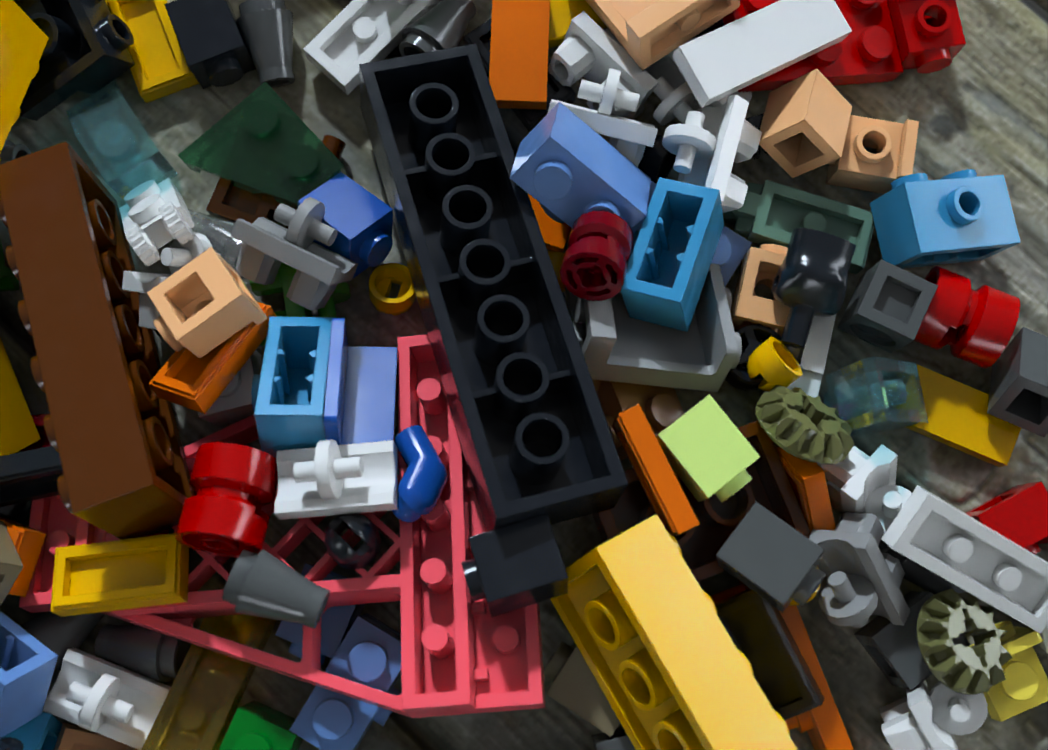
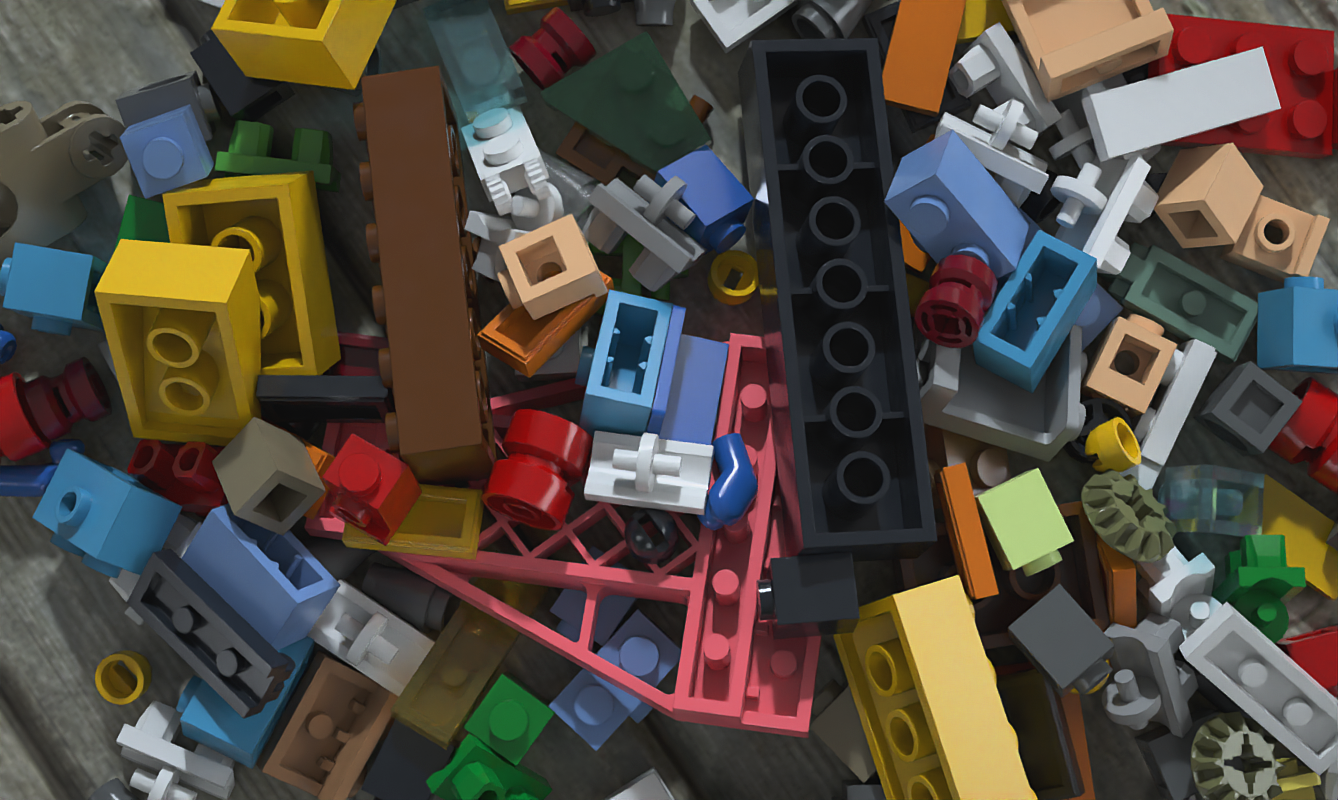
camera: 15 degrees right, 5 degrees up
dark grey cone [222,549,330,629] -> none
black piece [772,228,856,349] -> none
none -> red brick [322,433,422,546]
none -> dark red wheel [508,7,597,96]
none -> green hips [1211,534,1306,644]

